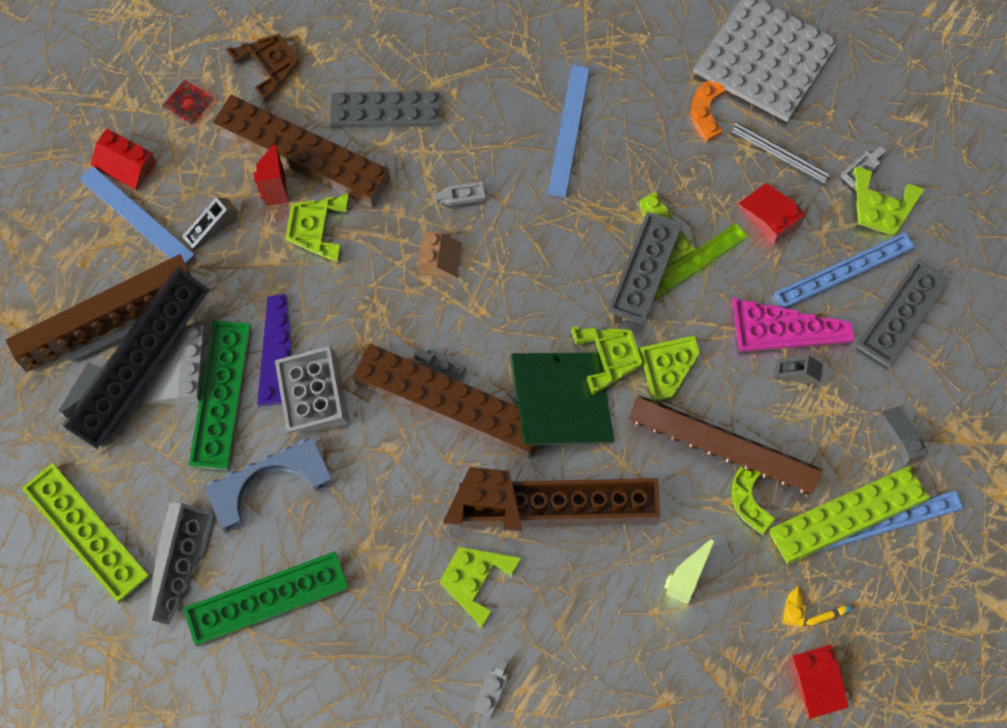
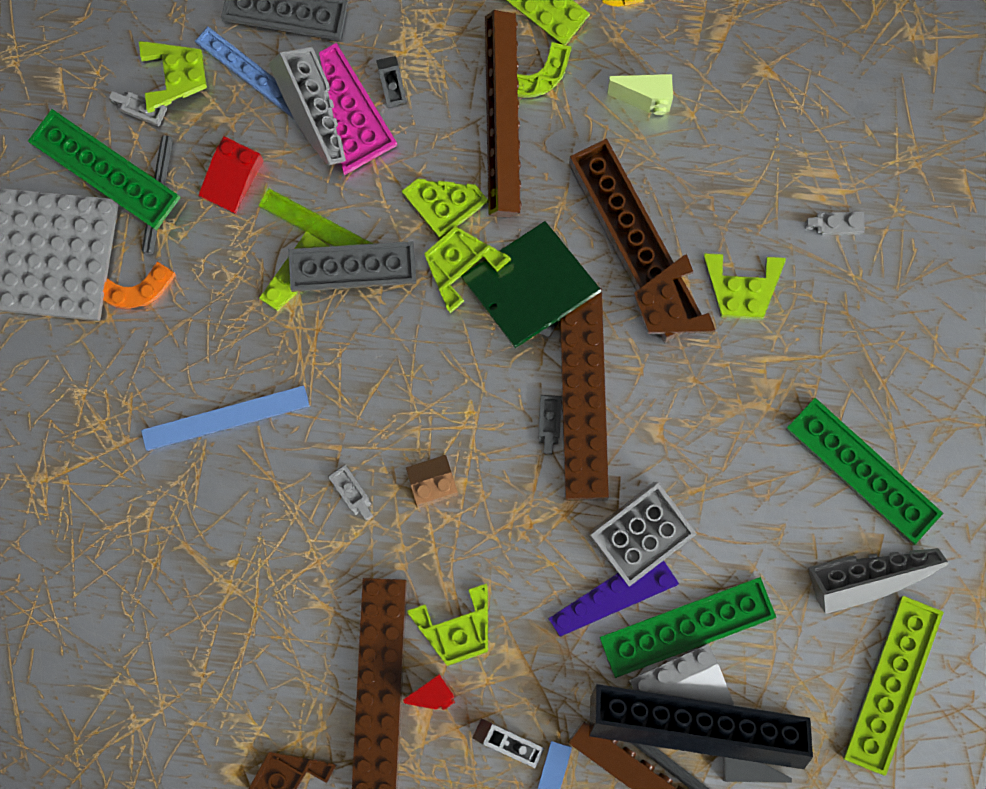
camera: 115 degrees left, 10 degrees up
sand blue arch [204,438,334,533] -> none
dark grey plate [330,91,440,128] -> none
none -> green plate [28,109,181,231]
none -> light grey wedge [269,47,346,166]

